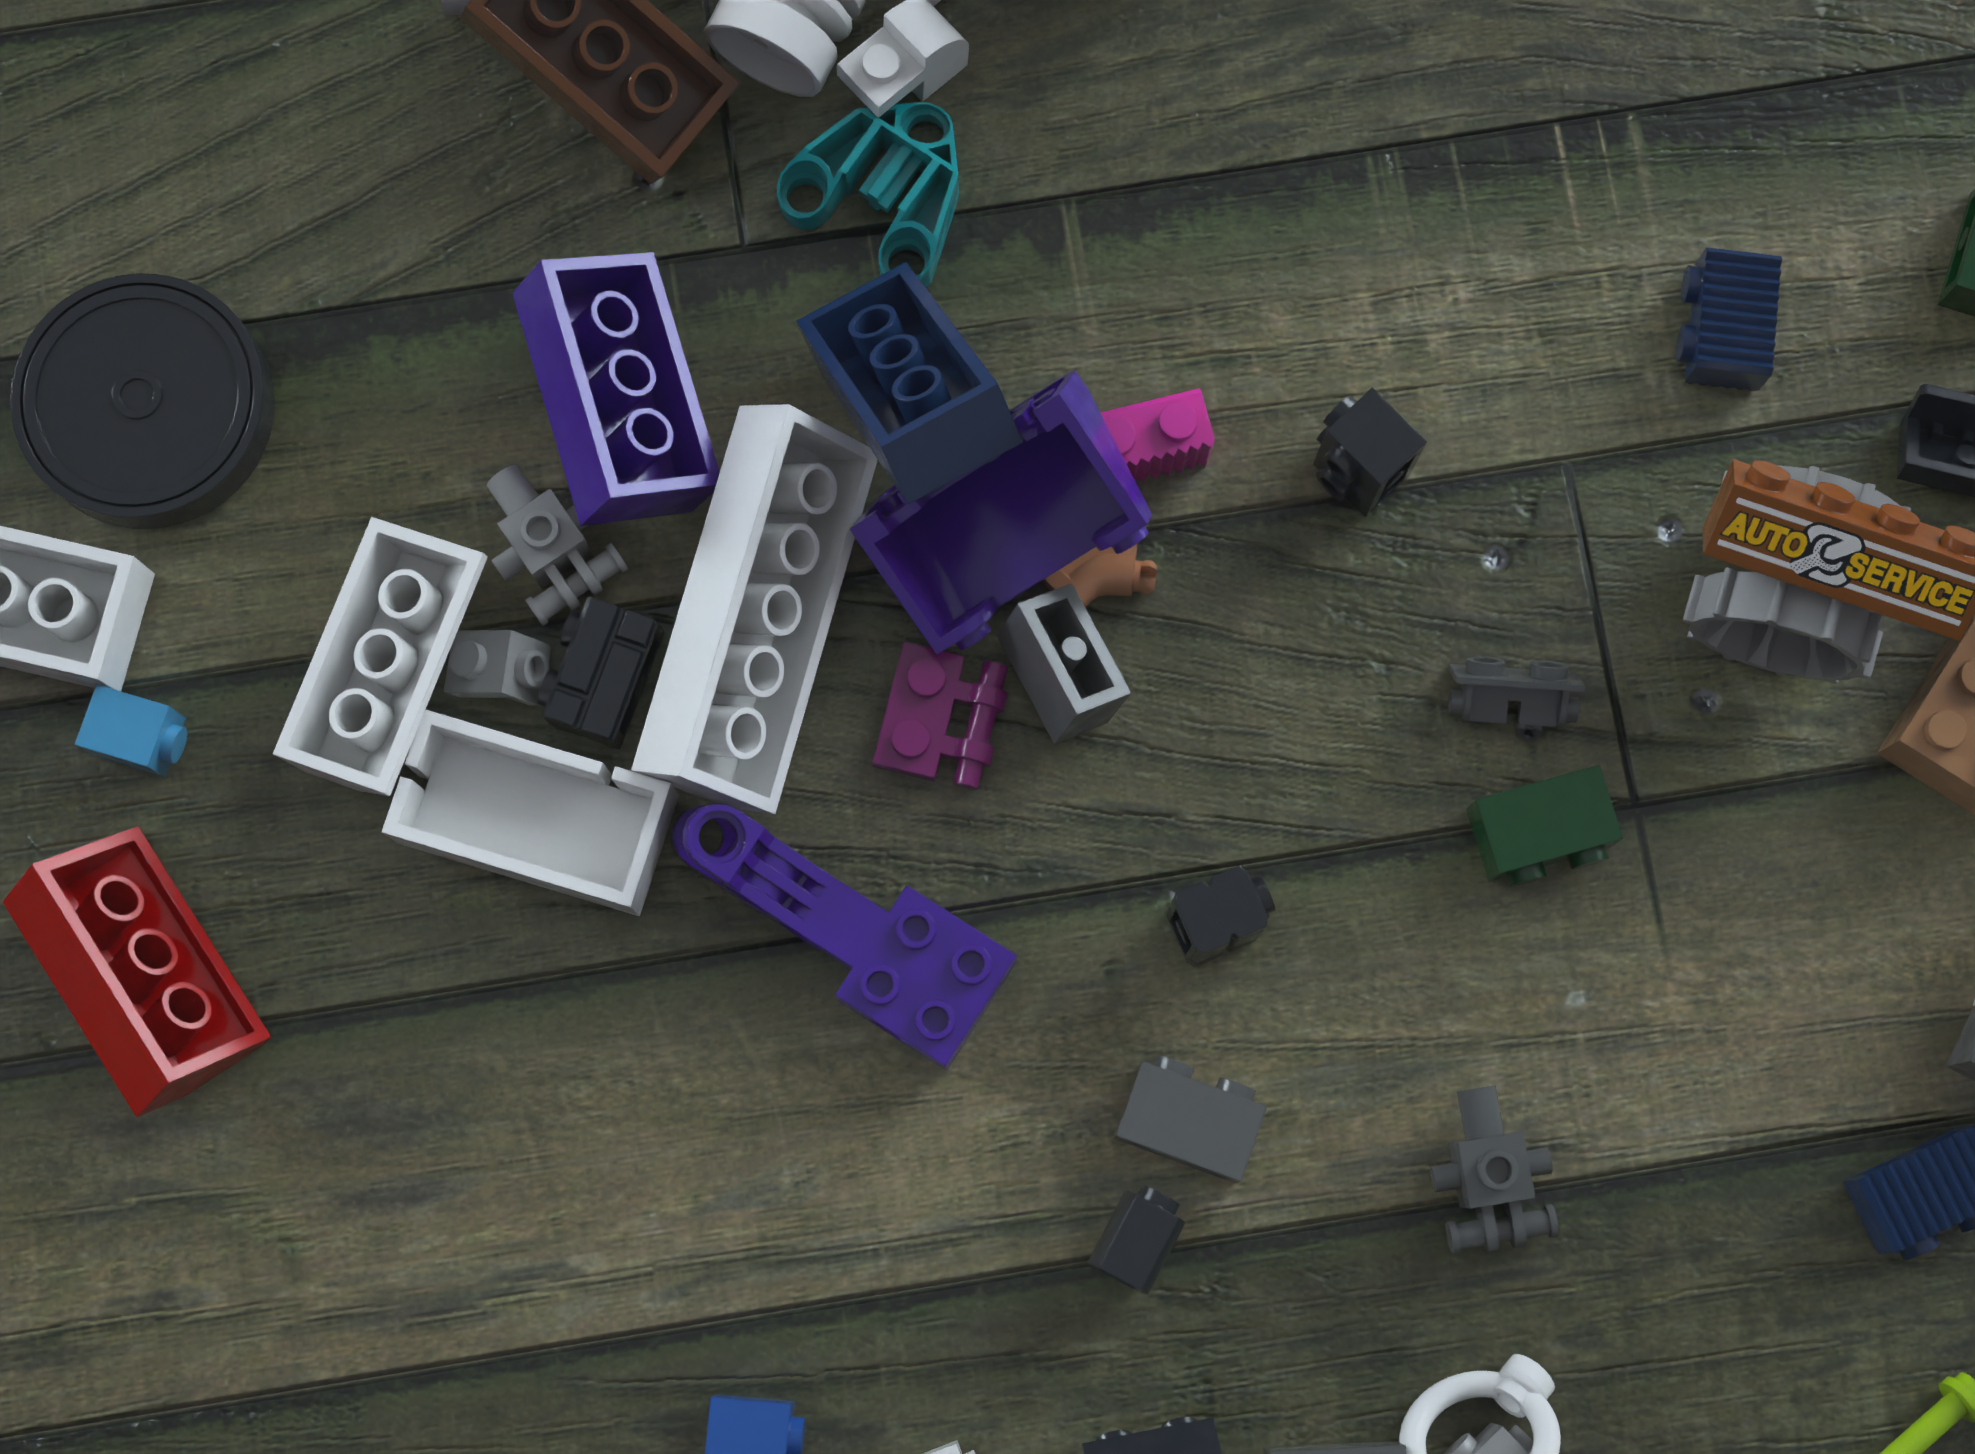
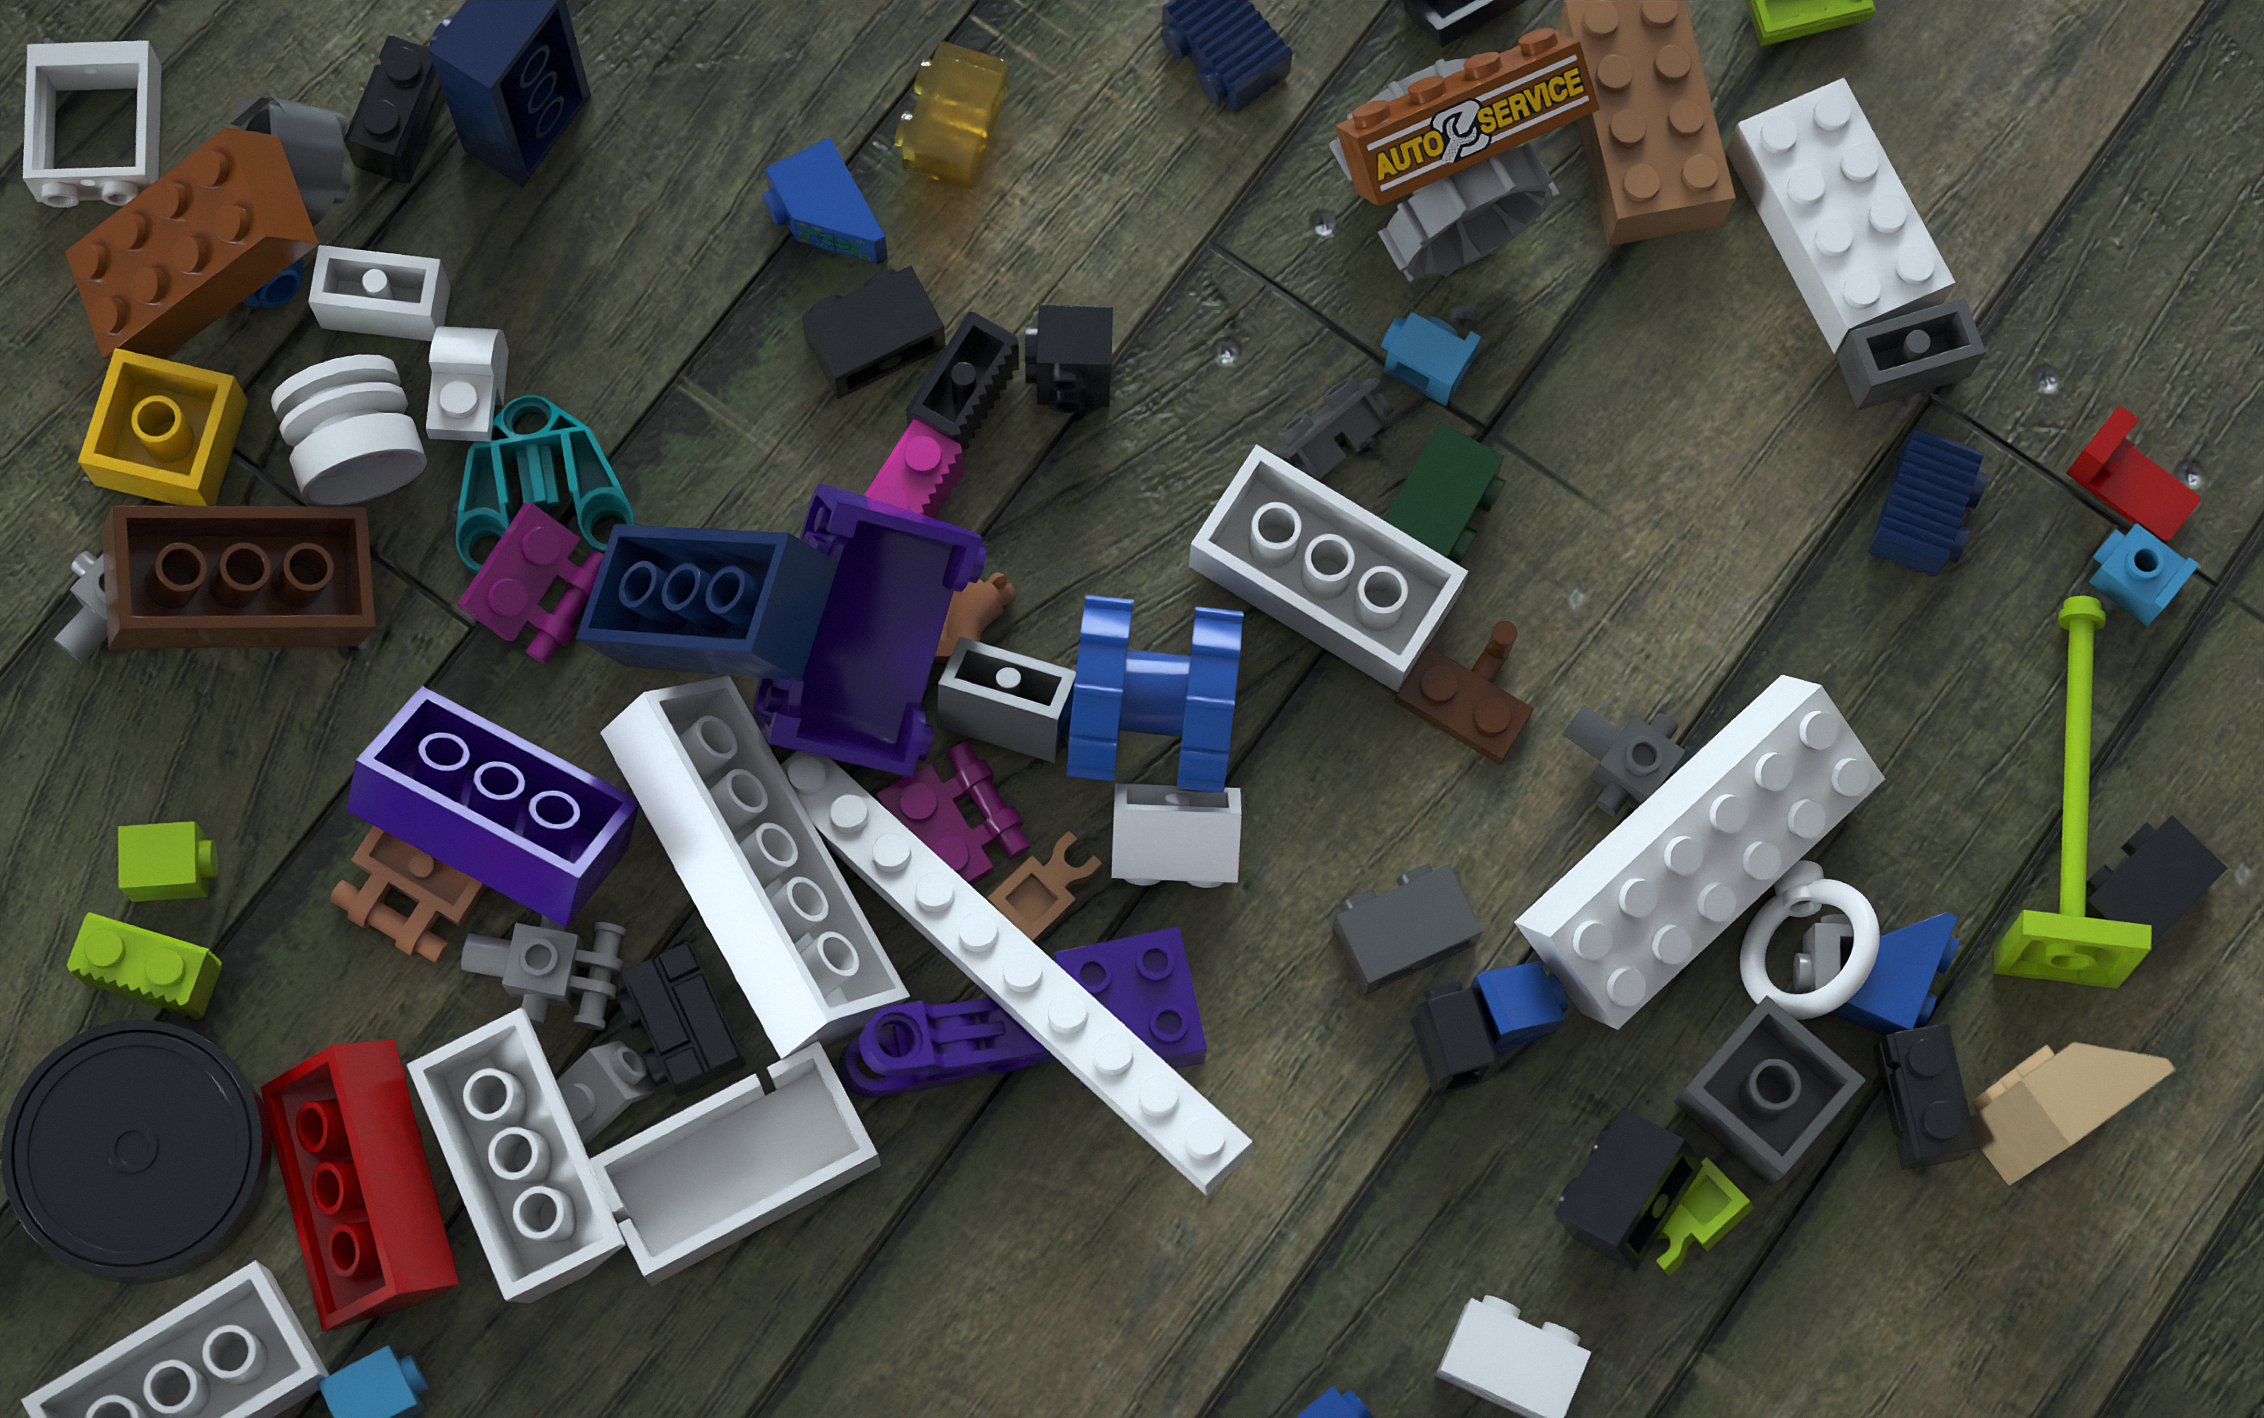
camera: 50 degrees left, 5 degrees down
black brick [1167,865,1275,967] -> none
none -> lime brick [67,912,222,1021]
none -> lime brick [118,821,218,902]
none -> red slope [260,1039,459,1332]
none -> nougat plate [330,825,488,964]
none -> magenta plate [457,503,604,665]
none -> blue slope [762,137,888,264]
none -> white plate [780,750,1253,1195]
none -> black brick [802,265,946,399]
none -> clear yellow brick [895,40,1009,190]
none -> black brick [905,311,1019,449]
none -> medium nougat plate [987,831,1102,944]
none -> blue piece [1066,595,1243,793]
none -> white brick [1111,783,1241,888]
none -> white brick [1189,444,1469,693]
none -> dark azure brick [1381,312,1481,406]
none -> reddish brown plate [1394,621,1534,765]
none -> blue slope [1470,961,1568,1054]
none -> white brick [1514,675,1885,1030]

